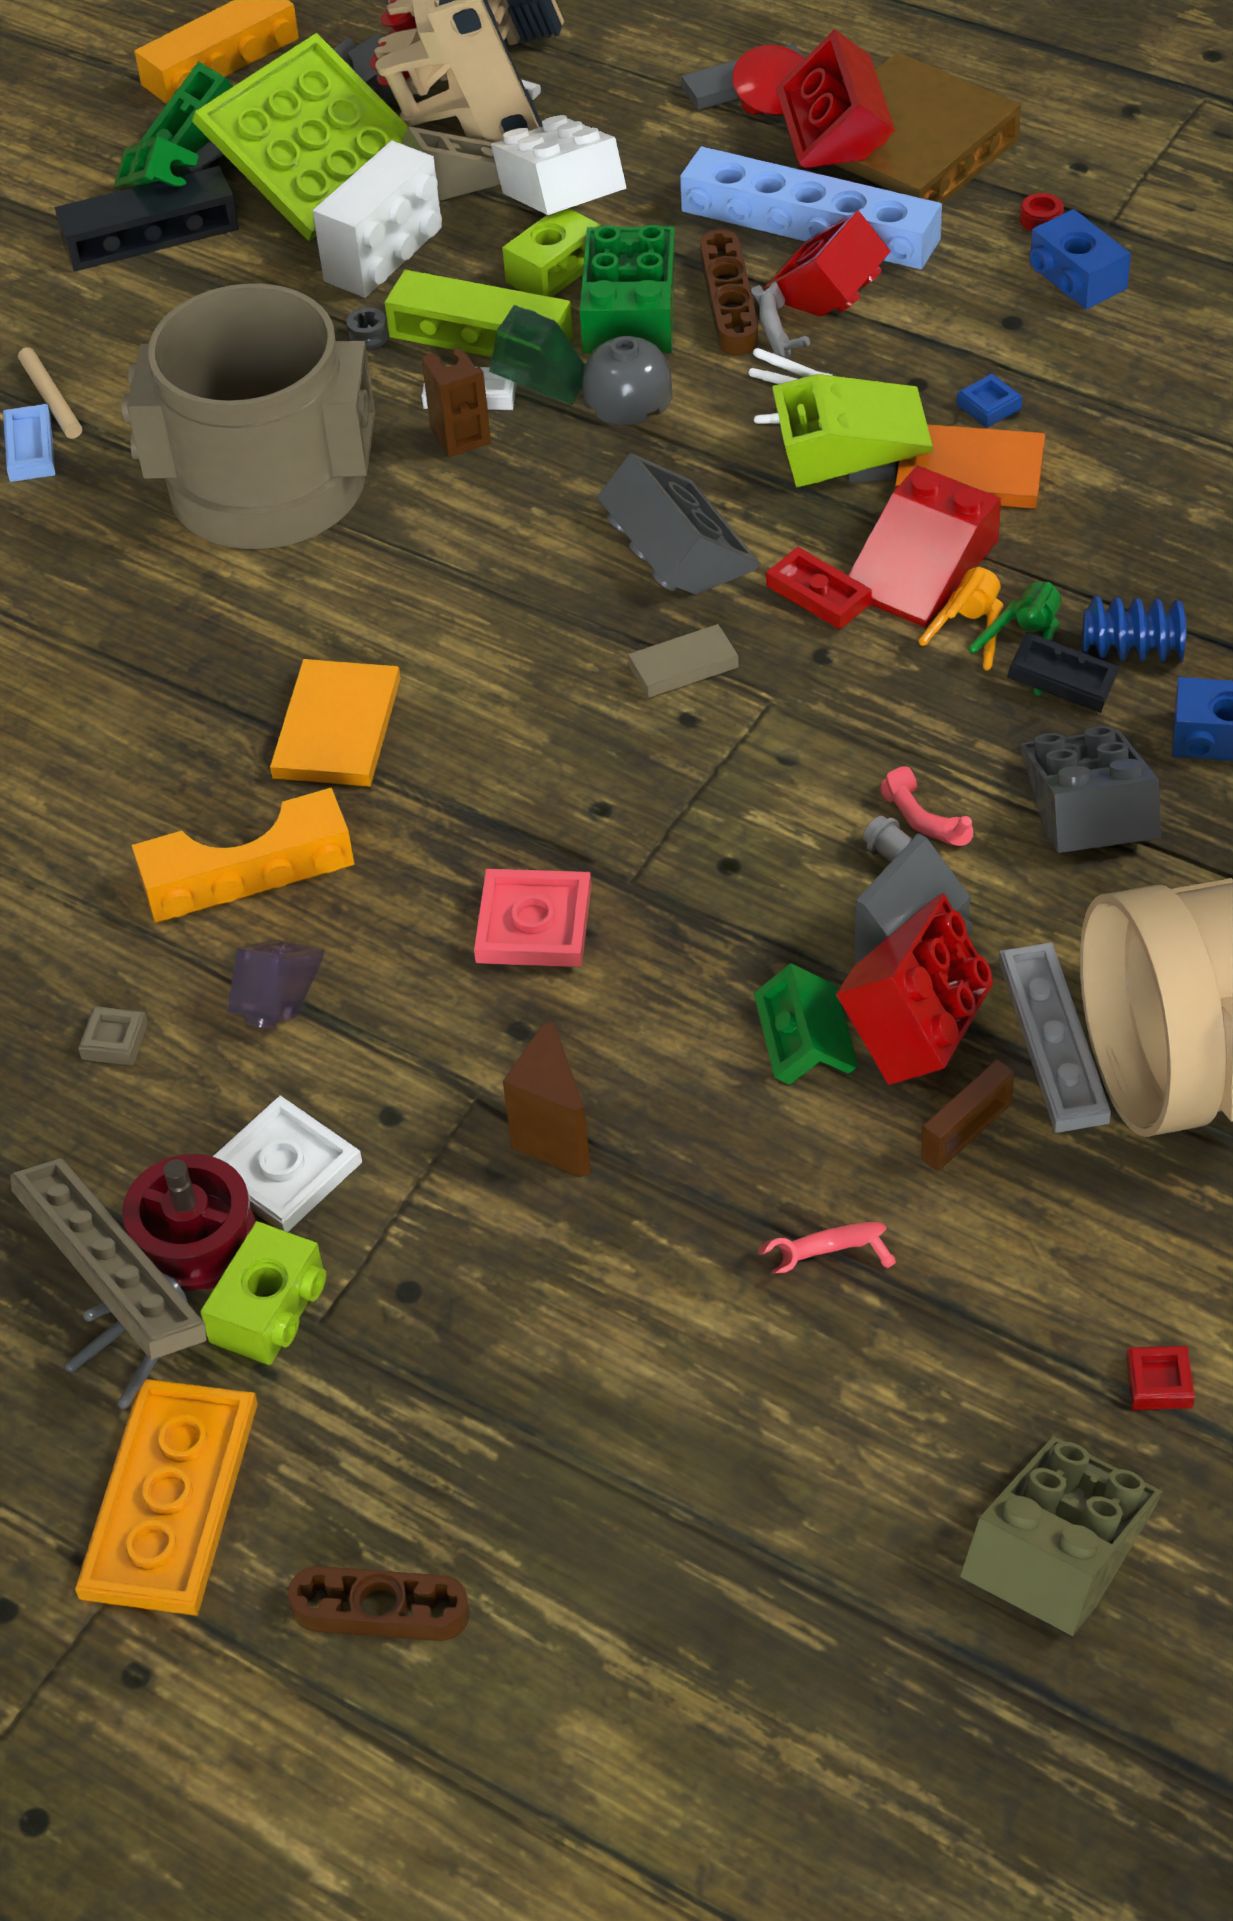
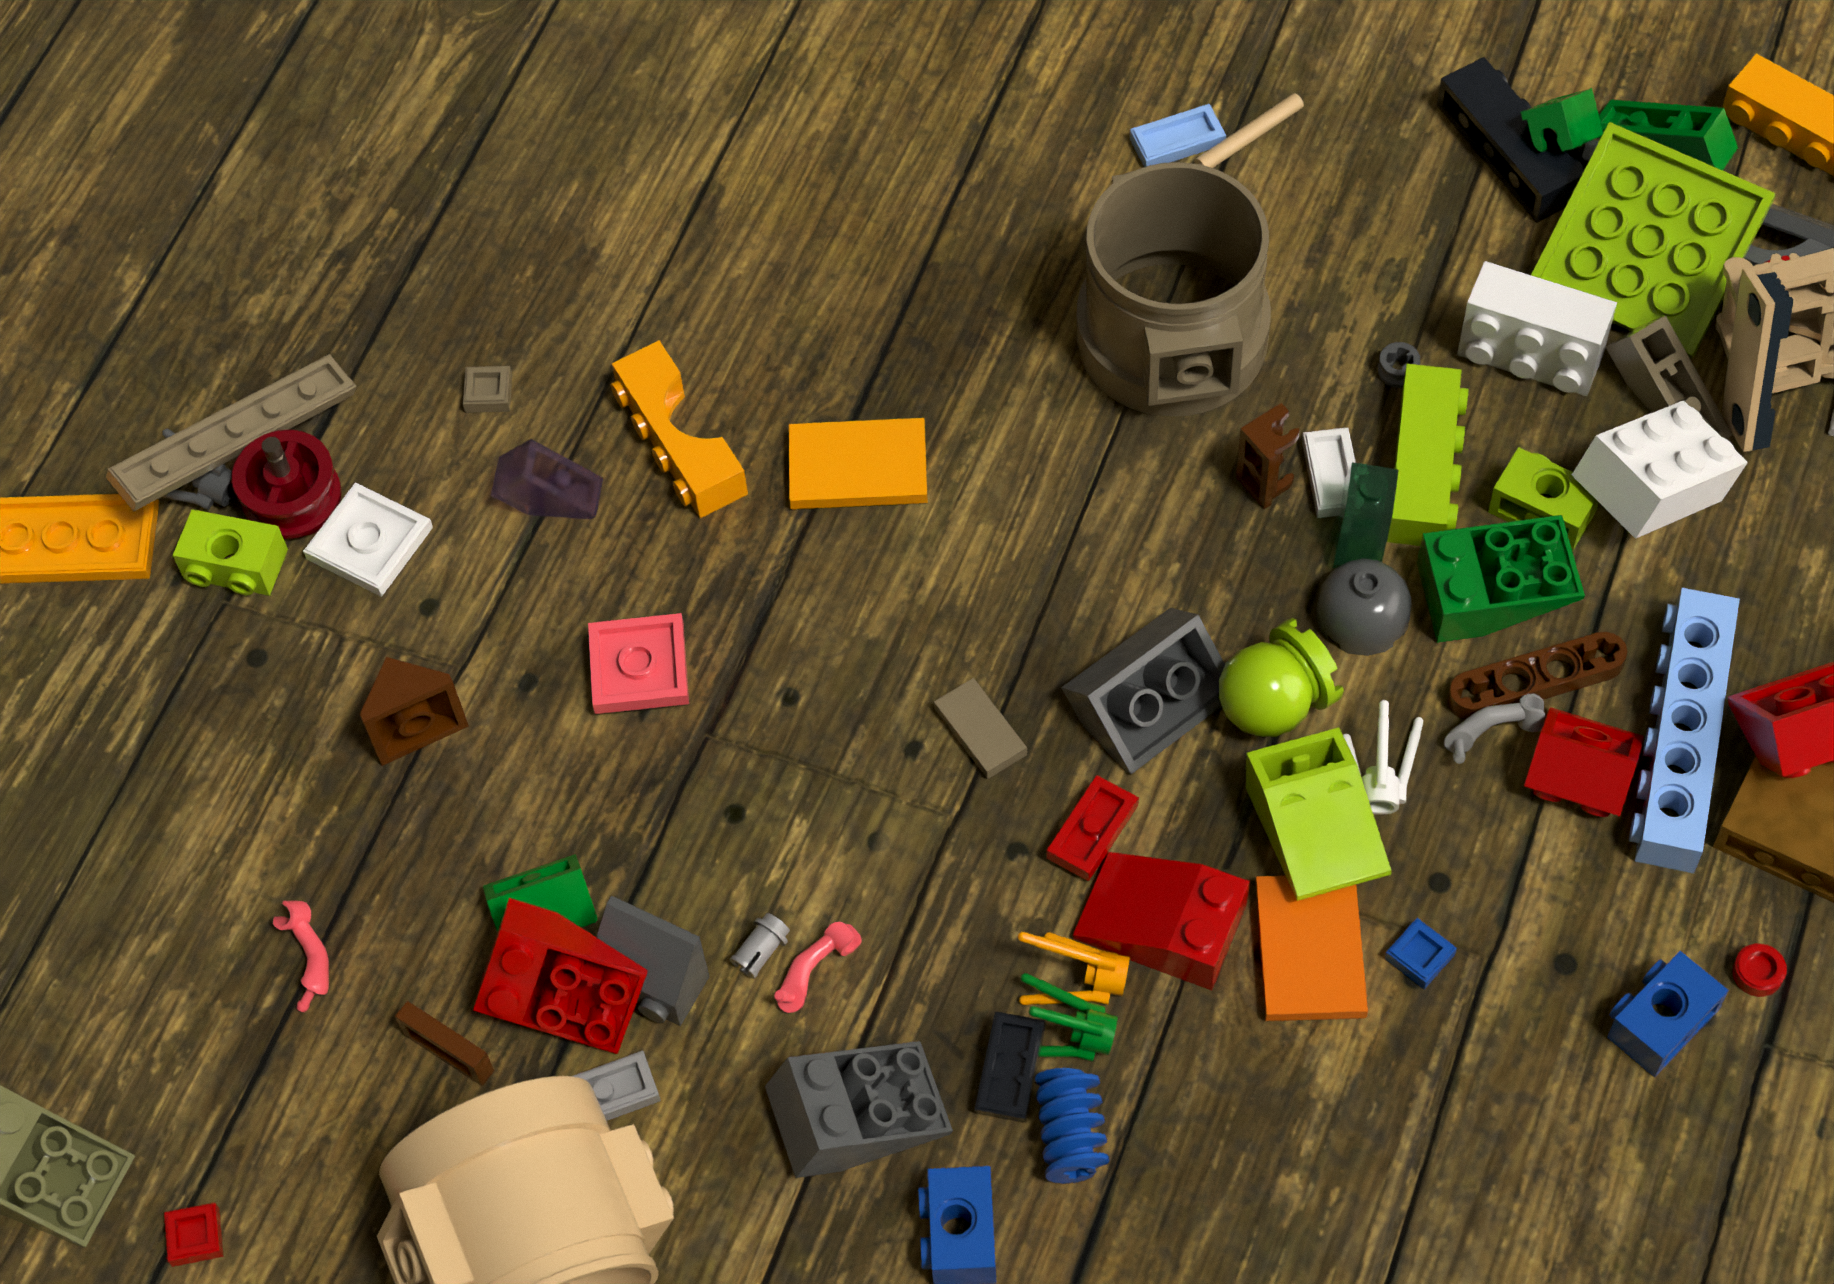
camera: 80 degrees right, 10 degrees up
none -> lime tile [1219,618,1344,737]

